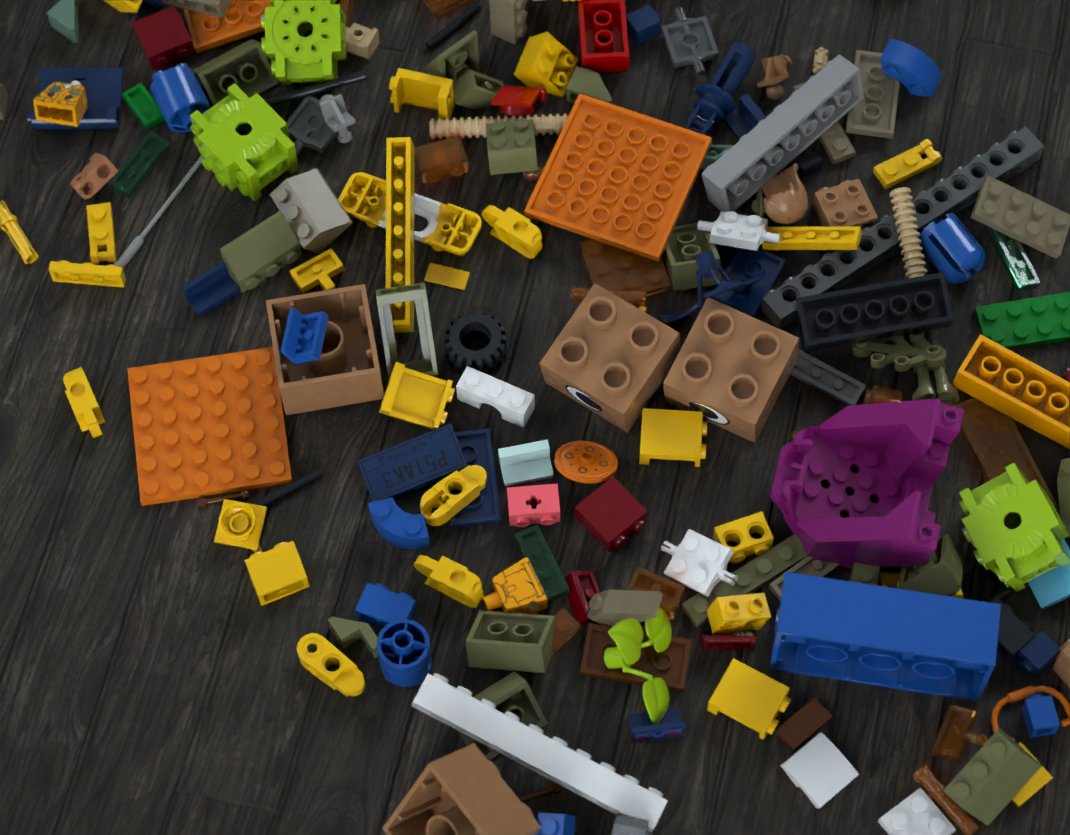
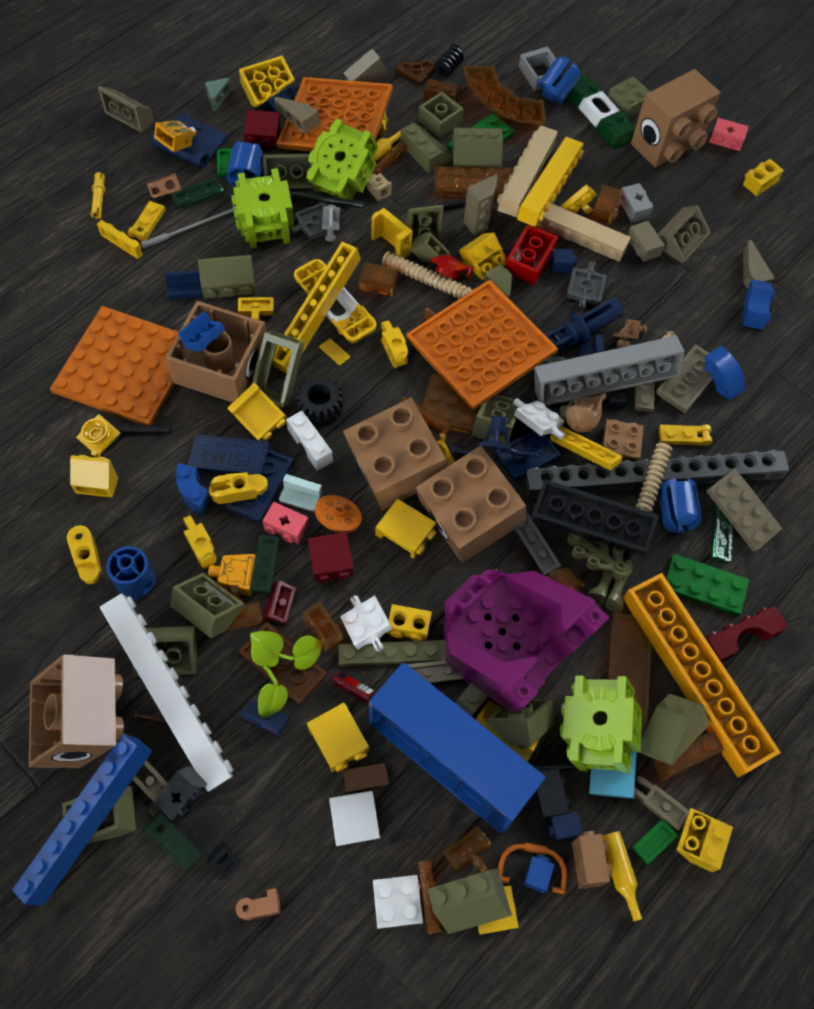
camera: 25 degrees right, 0 degrees up
yellow piece [63,367,106,439] -> none
reddish brown hinge [197,490,250,508] -> none
dark tan slope [270,168,353,253] -> none
olive slope [328,617,378,658] -> none
blue brick [355,583,417,629] -> none
olive brick [486,119,538,175] -> none
dark tan slope [587,590,663,627] -> none
yellow brick [706,593,771,634] -> none

